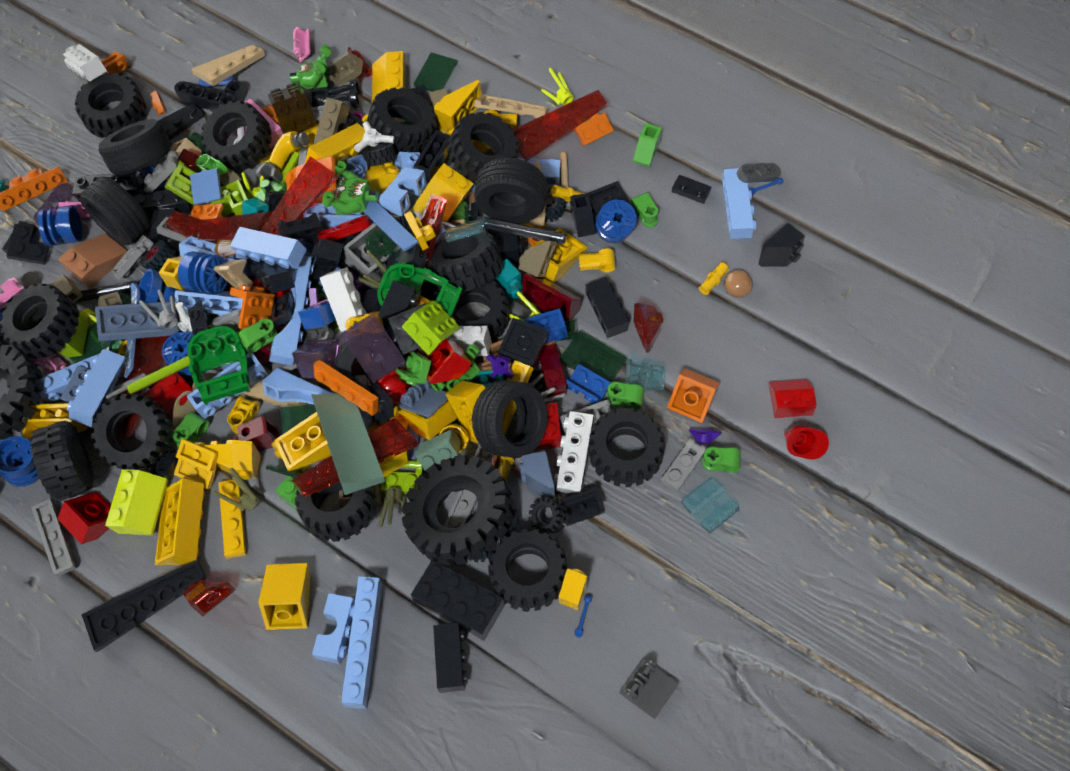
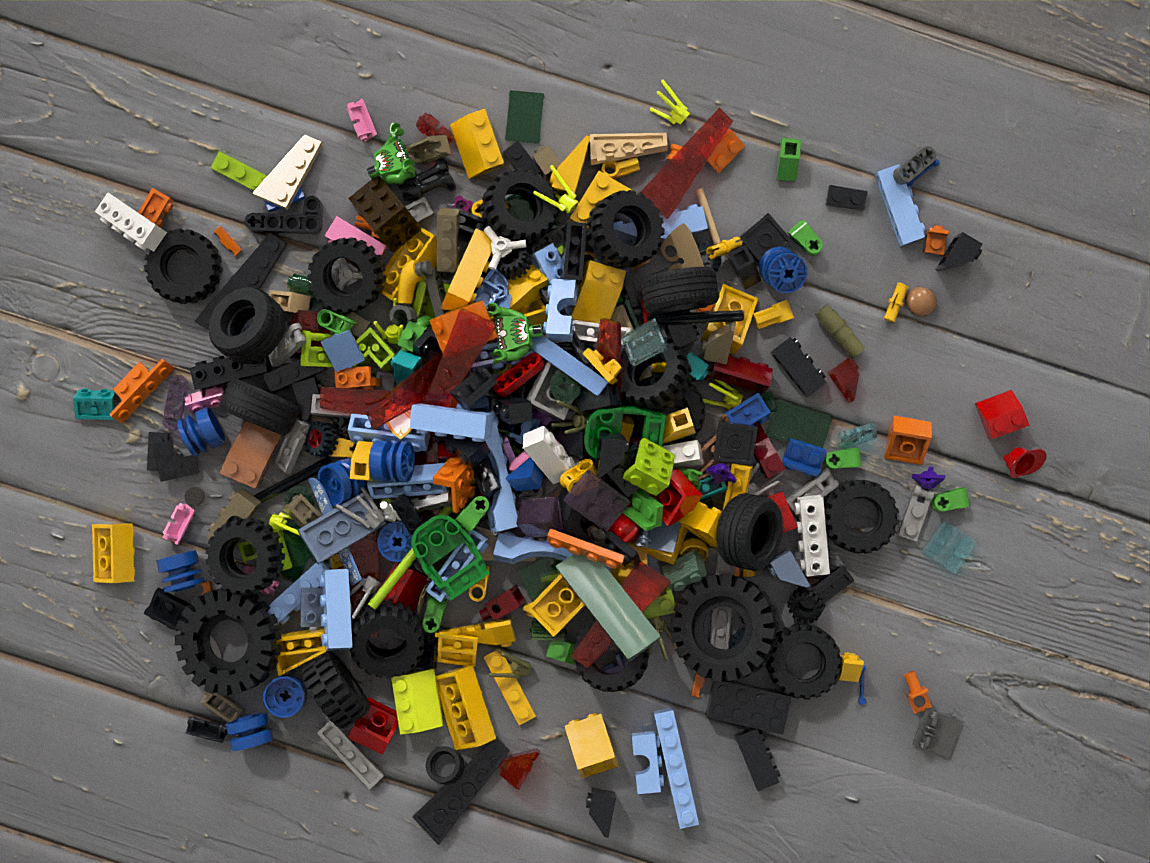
camera: 20 degrees left, 25 degrees up
tan slope [214,260,254,288] -> none
none -> lime plate [210,151,267,191]
none -> black tyre [425,746,465,785]
none -> neon yellow plant [534,165,579,214]
none -> black slope [586,788,616,838]
none -> yellow slope [663,408,696,444]
none -> orange piece [691,672,705,697]
none -> olive piece [815,304,865,359]
none -> orange bracket [903,671,932,714]
none -> orange bracket [923,225,949,256]

